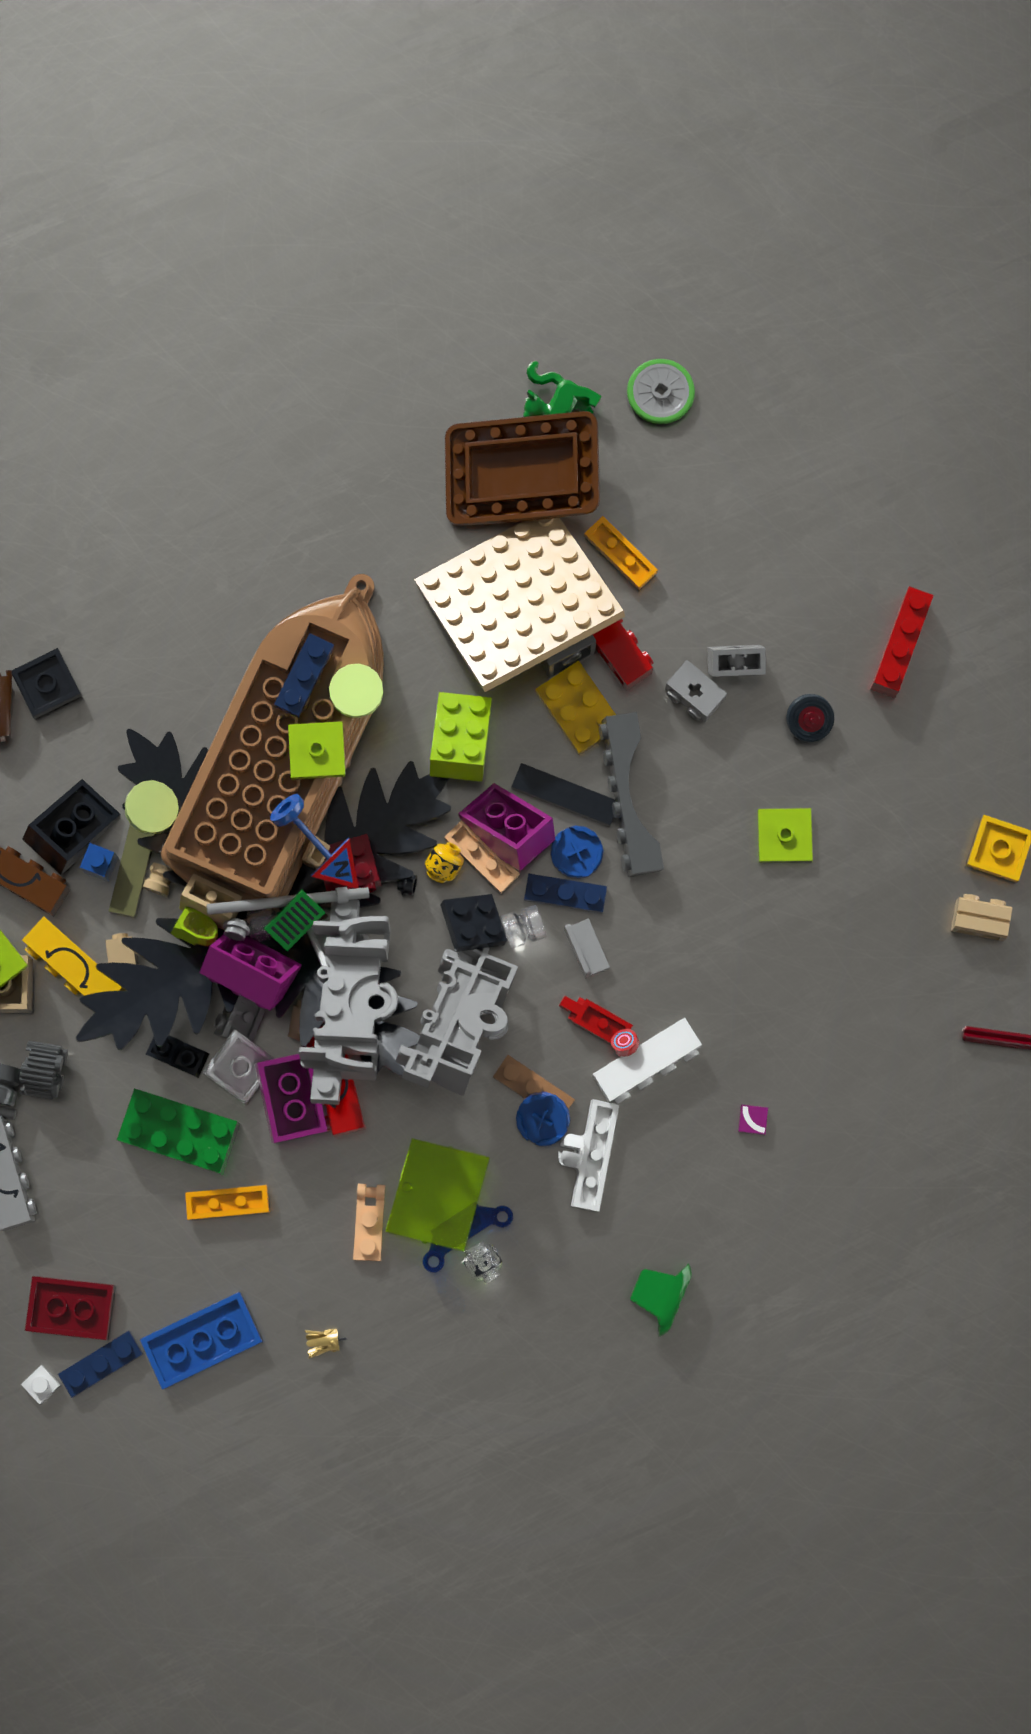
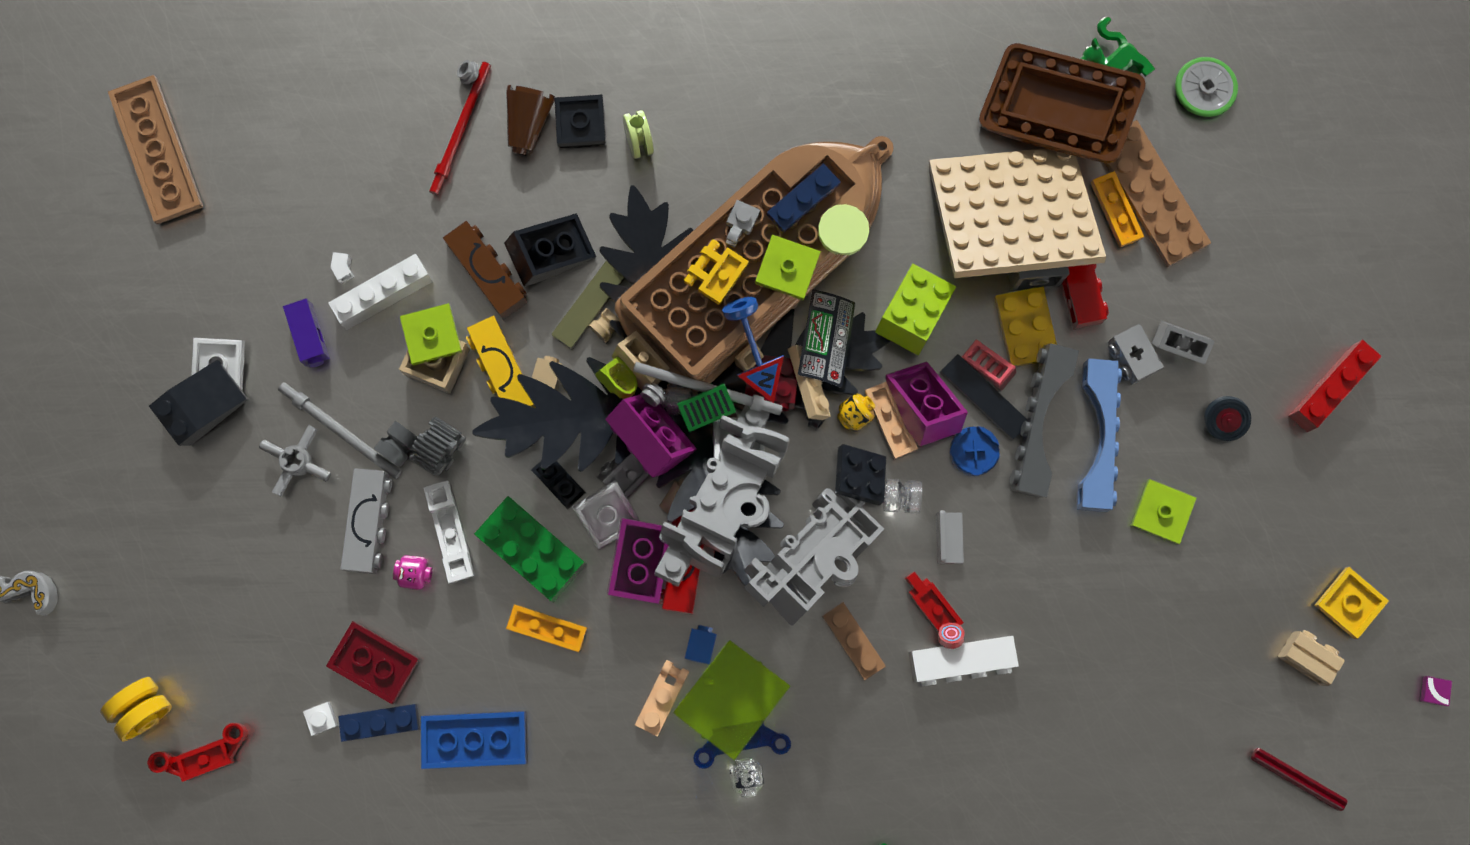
camera: 20 degrees right, 0 degrees up
blue brick [80,843,119,882] -> none
yellowish green tile [125,780,179,834] -> none
pearl gold piece [305,1329,347,1359] -> none
blue tile [516,1092,570,1146] -> none
dark blue plate [524,873,607,914] -> none
white plate [558,1099,619,1212] -> none
magenta tile [738,1105,768,1135] -> none
none -> dark pink head [393,555,433,590]
none -> white slope [423,480,474,584]
none -> yellowish green head [623,110,654,159]
none -> yellow plate [683,239,749,305]
none -> blue brick [685,625,717,665]
none -> light grey plate [726,200,760,248]
none -> tan plate [788,345,831,420]
none -> sticker [798,289,855,388]
none -> coral slope [962,339,1016,391]
none -> medium blue arch [1077,359,1122,512]
none -> medium nougat plate [1105,120,1211,267]

